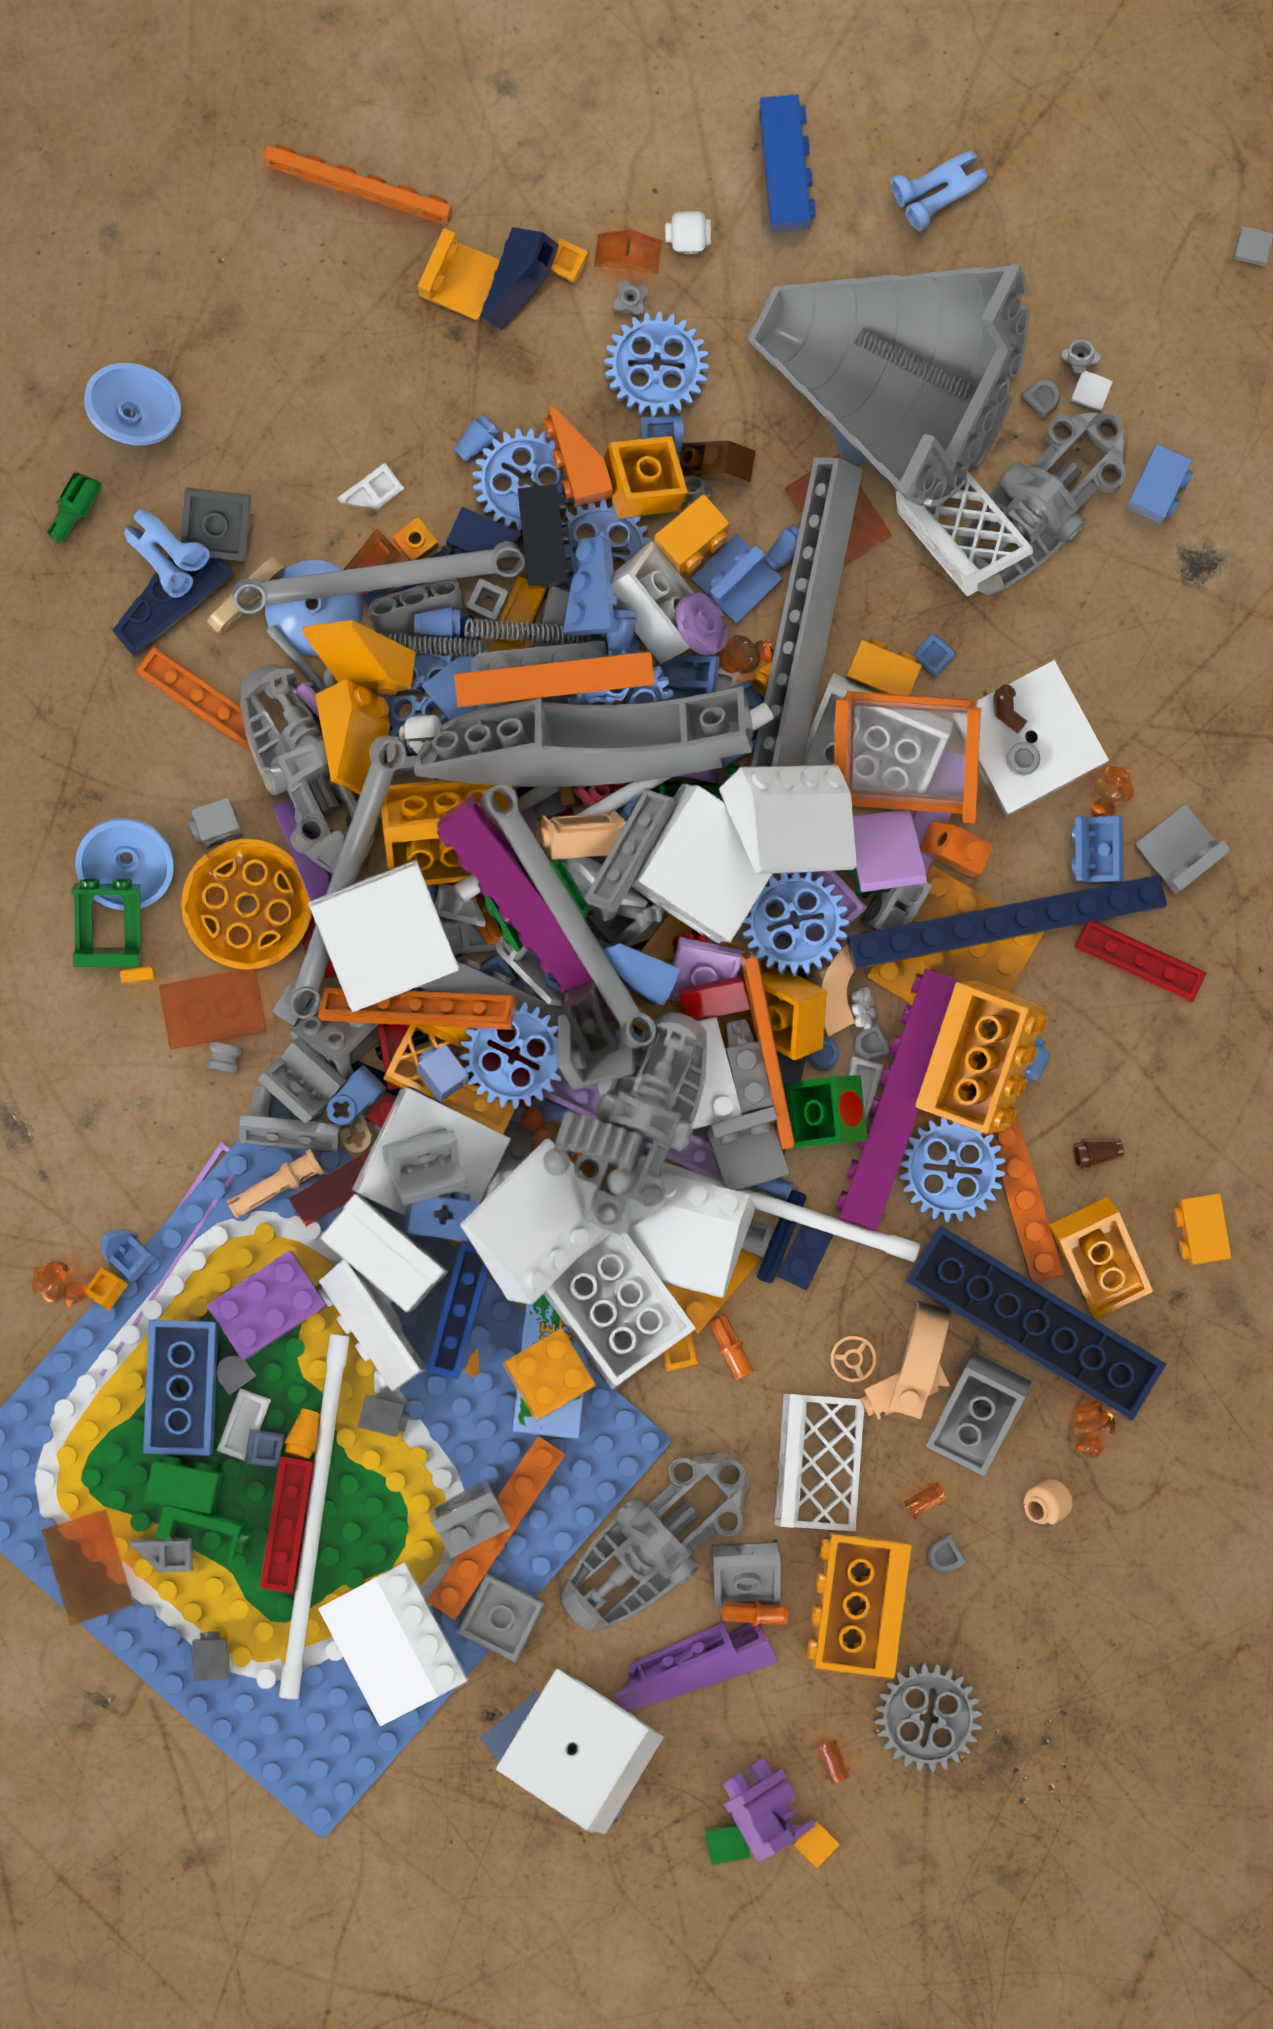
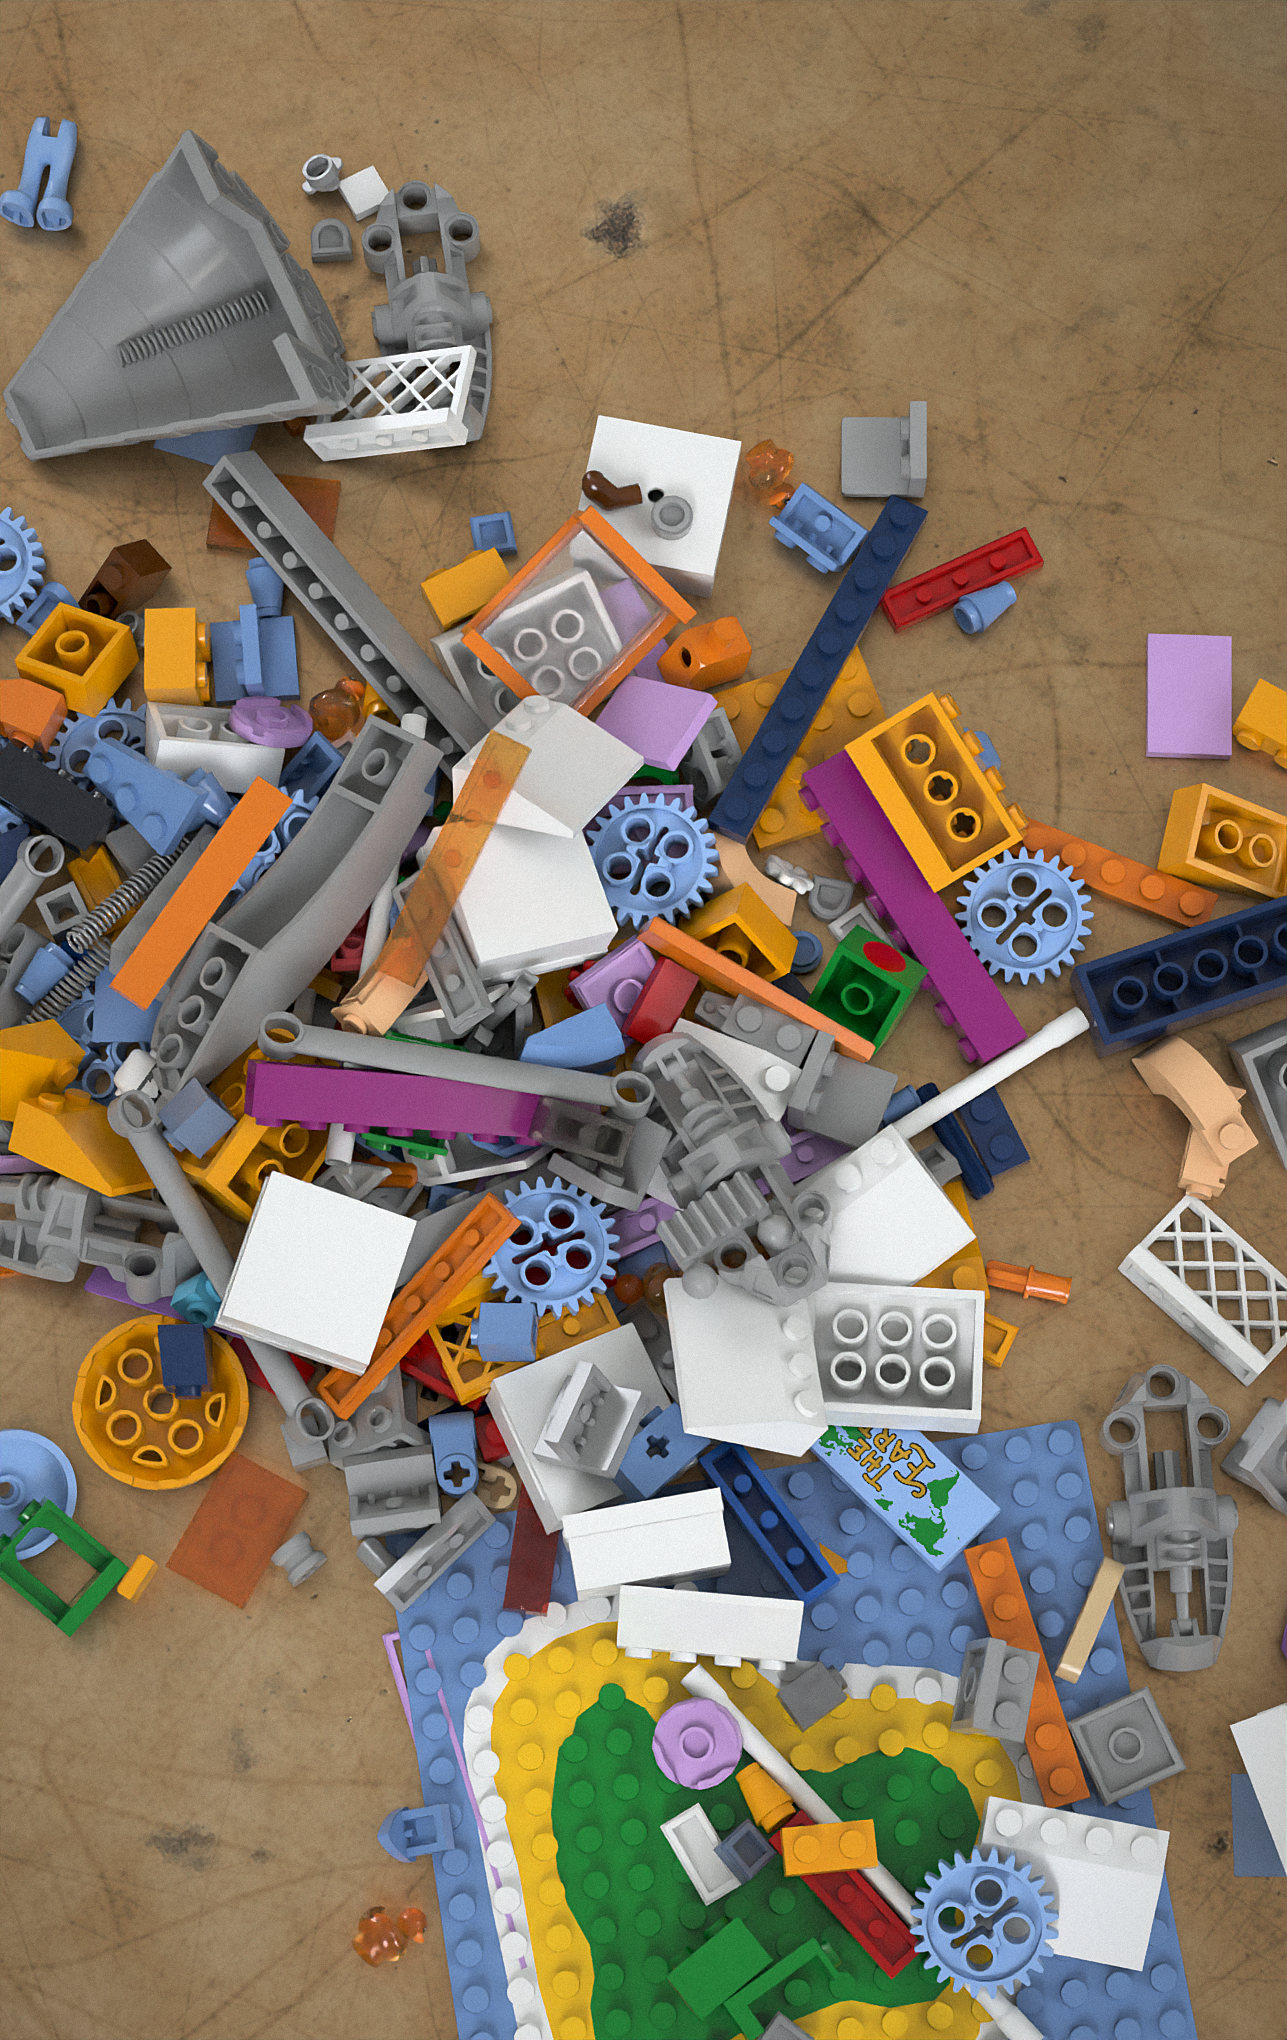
camera: 45 degrees left, 10 degrees down
light orange tile [83,1266,129,1311] -> none
medium blue brick [143,1320,219,1456] -> none
light grey brick [188,797,244,849] -> none
medium lavender brick [206,1250,328,1361] -> none
light grey tile [216,1356,257,1395] -> none
light nougat pin [226,1148,325,1219] -> none
light orange brick [502,1328,596,1422] -> none
light nougat piece [830,1336,876,1382] -> none
reddish brown cone [1073,1138,1124,1171] -> none
medium blue brick [1126,444,1193,524] -> none
none -> sand blue brick [157,1077,237,1159]
none -> dark blue slope [158,1324,213,1400]
none -> medium azure plate [170,1271,222,1329]
none -> clear orange tile [373,729,532,988]
none -> lavender tile [652,1697,743,1790]
none -> light orange brick [780,1819,878,1877]
none -> light blue gear [910,1845,1059,1999]
none -> medium blue cone [953,581,1017,634]
none -> tan beam [1054,1556,1125,1684]
none -> lavender tile [1146,633,1232,760]

